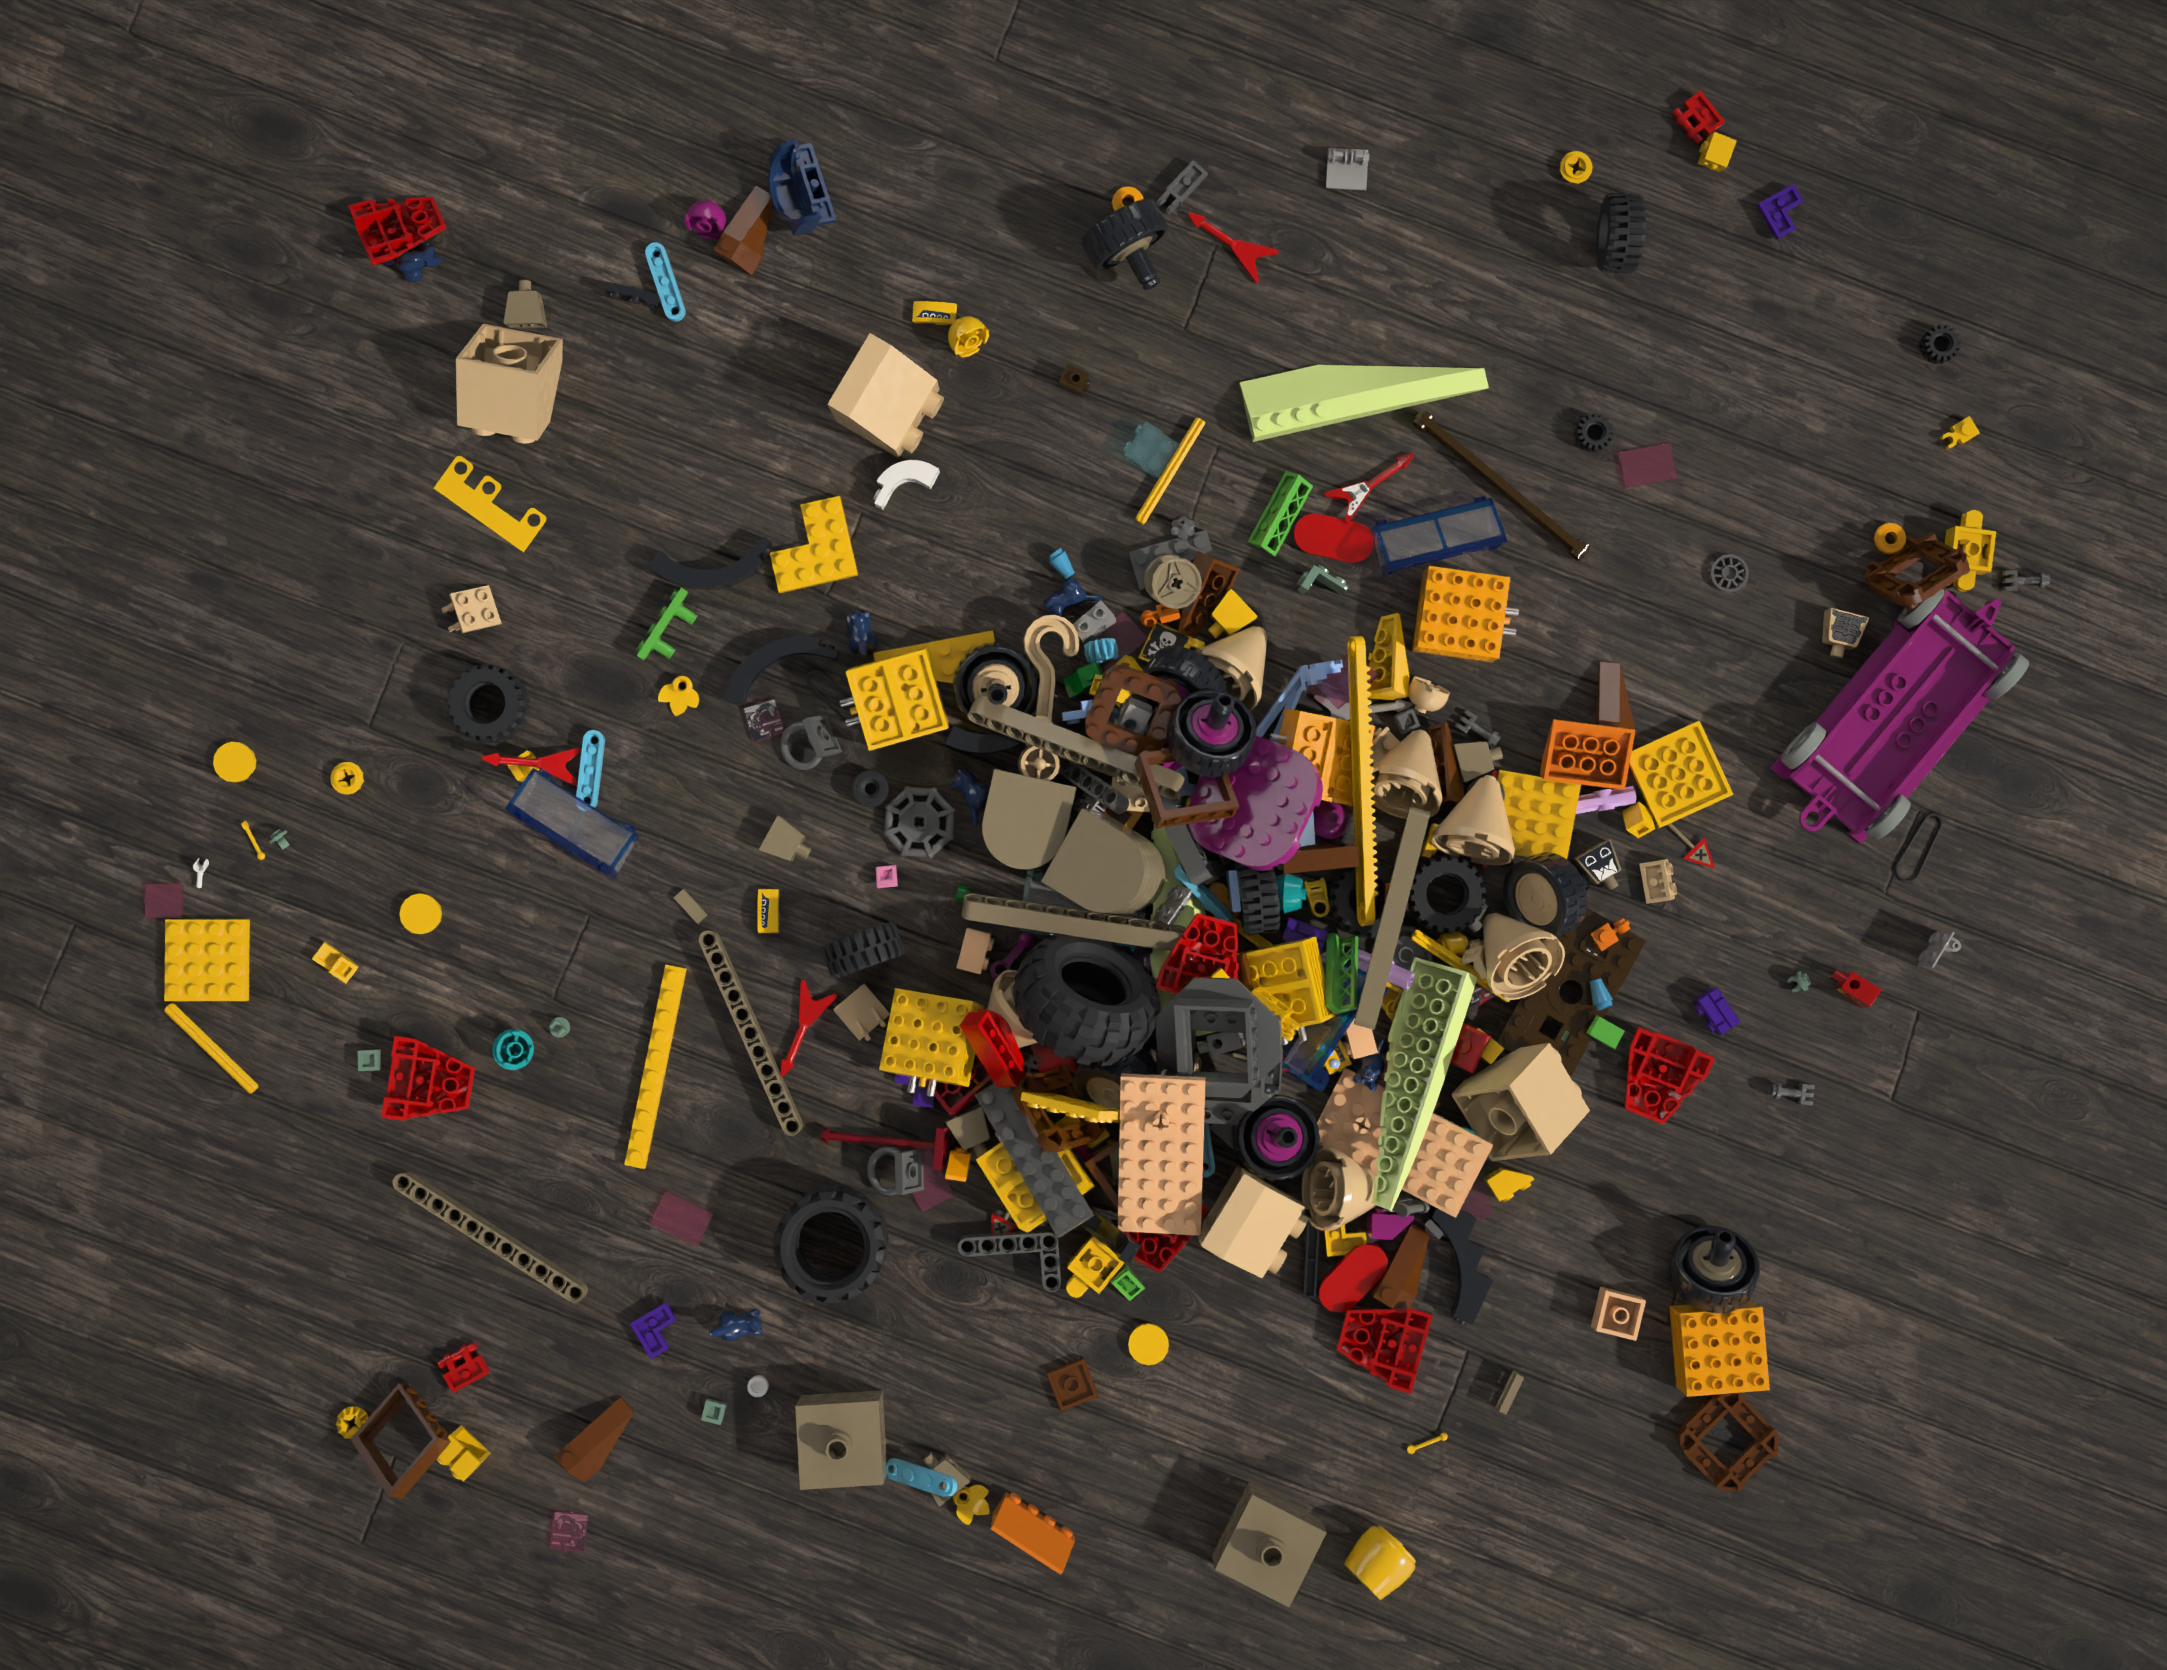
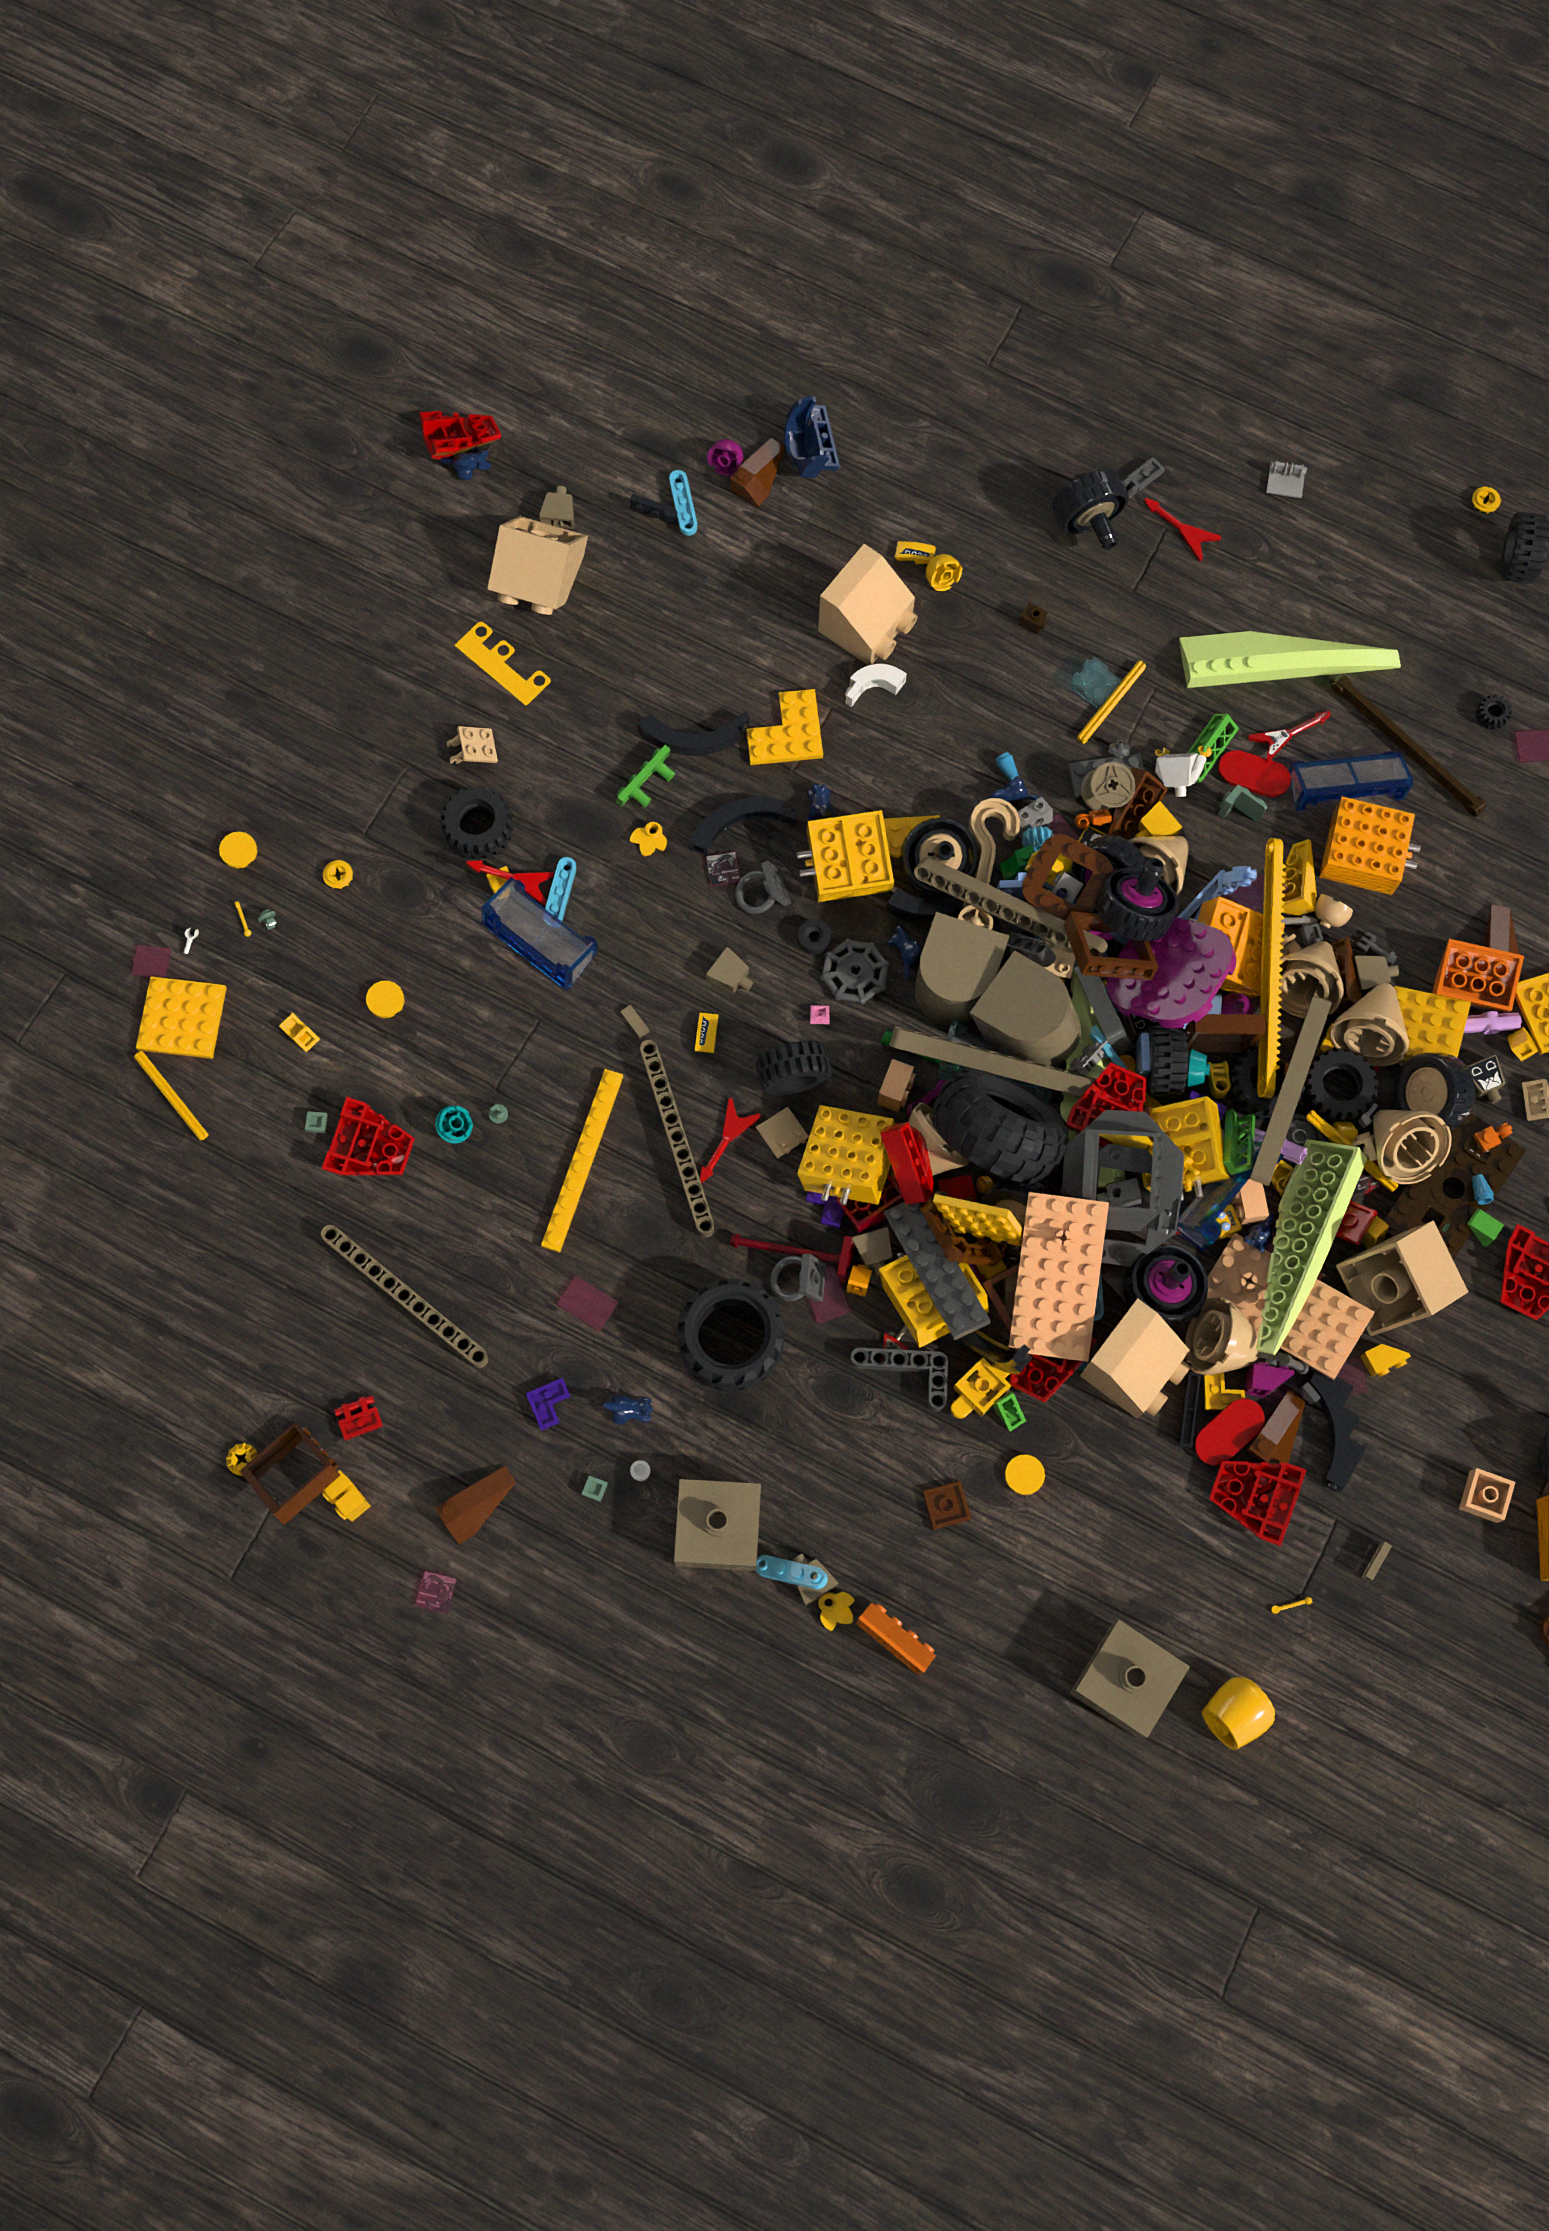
camera: 10 degrees right, 15 degrees down
none -> white torso [1155,745,1212,797]

